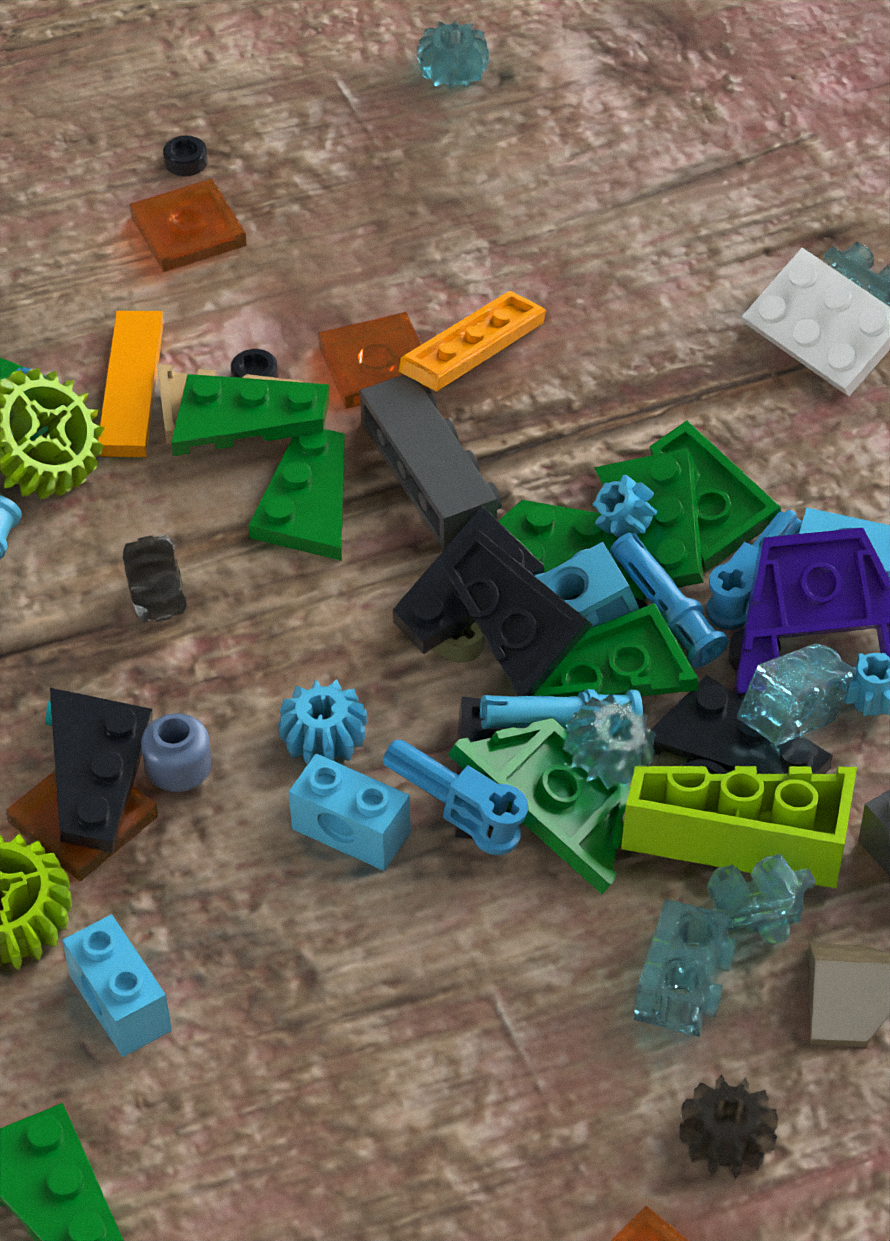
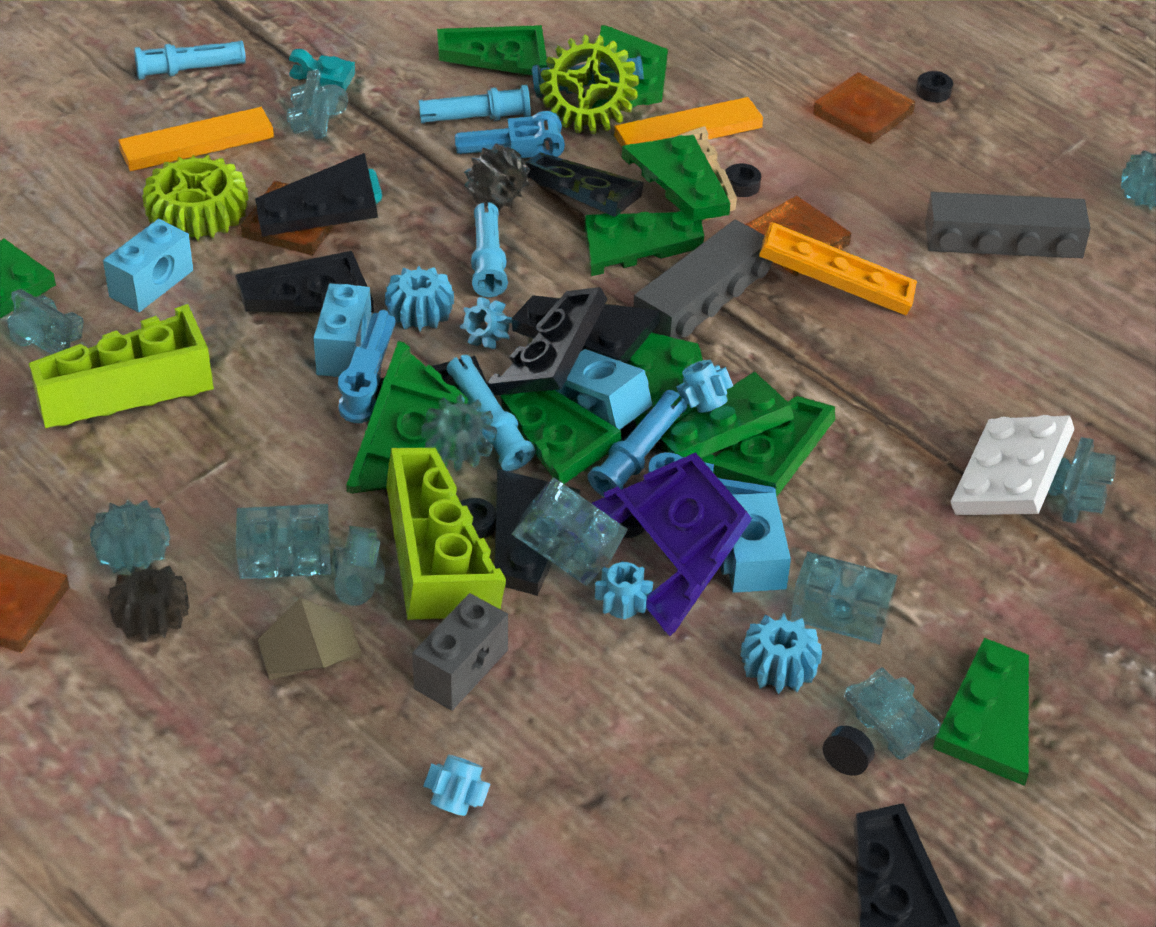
camera: 65 degrees right, 5 degrees down
sand blue head [141,713,212,792] -> none
none -> clear light blue hips [7,289,84,354]
none -> lime wedge [29,304,214,428]
none -> clear light blue gear [90,498,170,575]
none -> black wing [235,251,374,313]
none -> dark azure connector [455,111,565,159]
none -> medium azure gear [460,297,512,349]
none -> medium azure pin [471,202,508,298]
none -> black wing [524,152,644,217]
none -> dark grey brick [925,192,1091,259]

